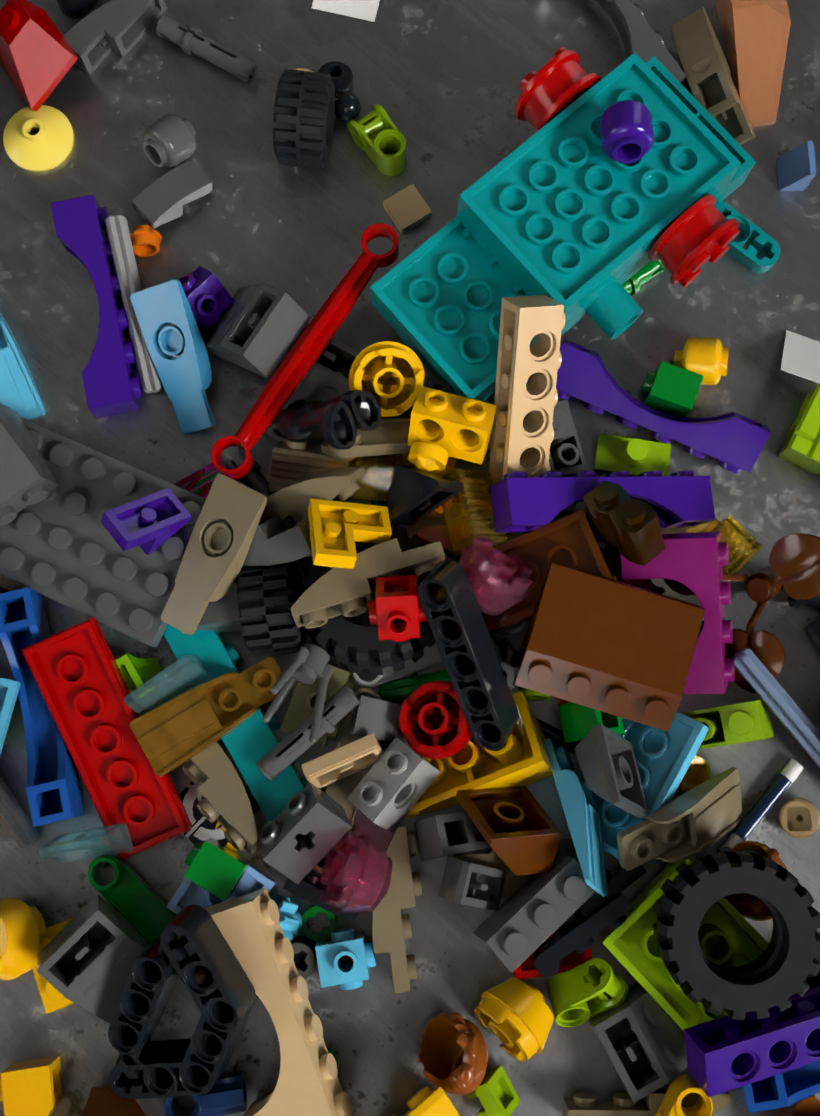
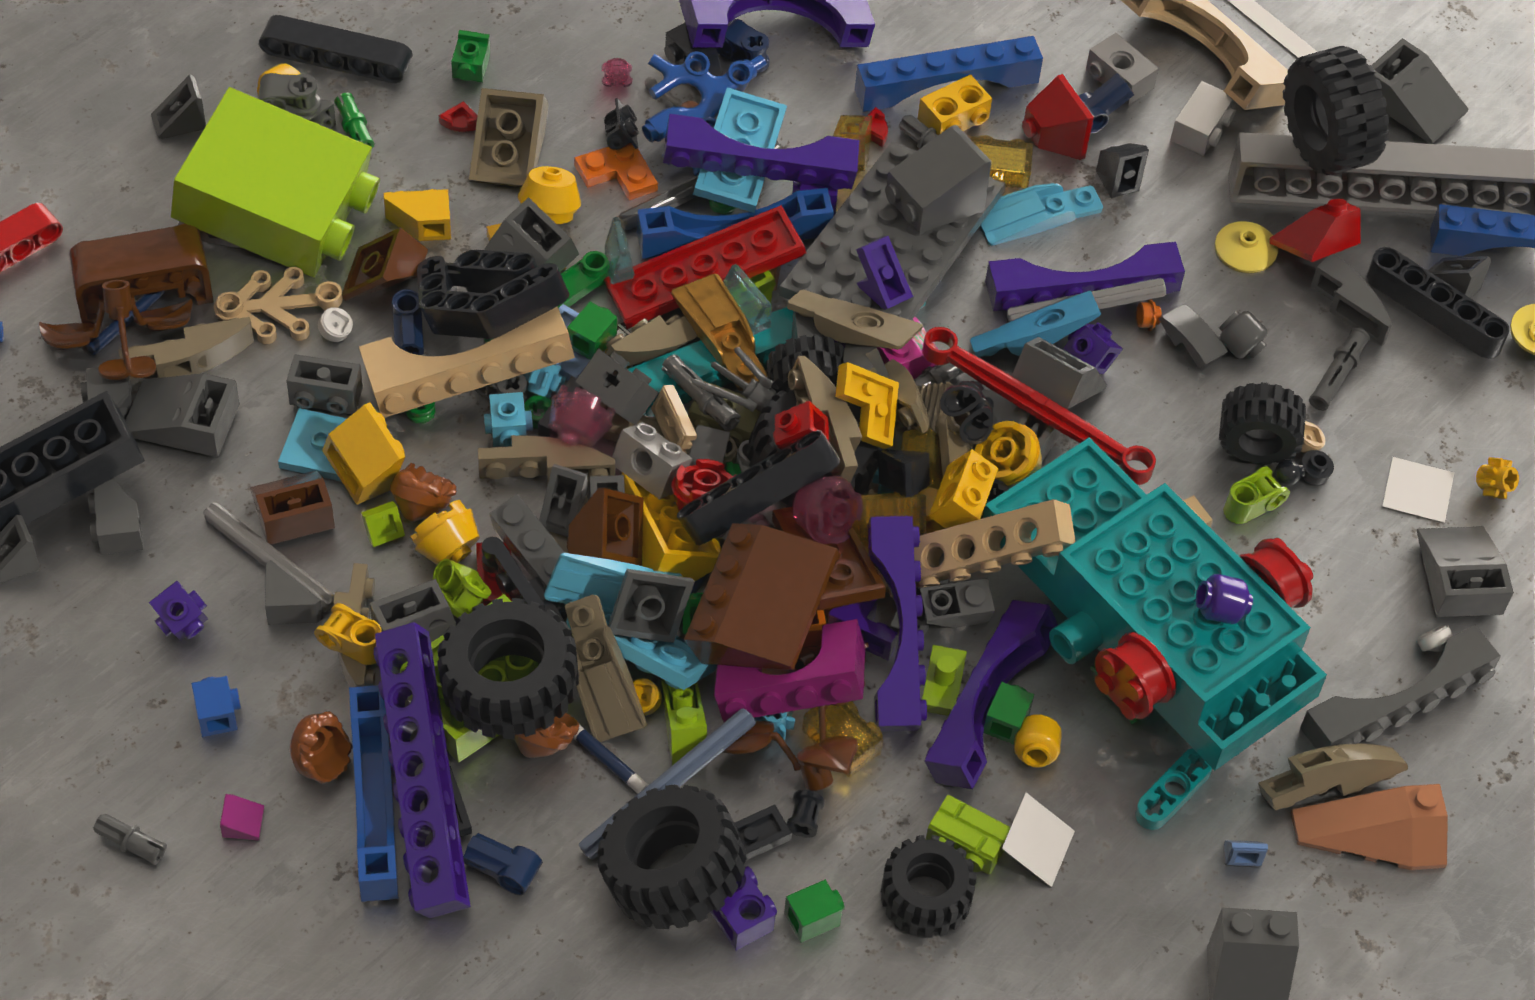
camera: 90 degrees right, 25 degrees down
yellow tile [407,441,449,473] -> none
dark brown brick [583,481,665,566] -> none
tan tile [779,798,820,839] -> none

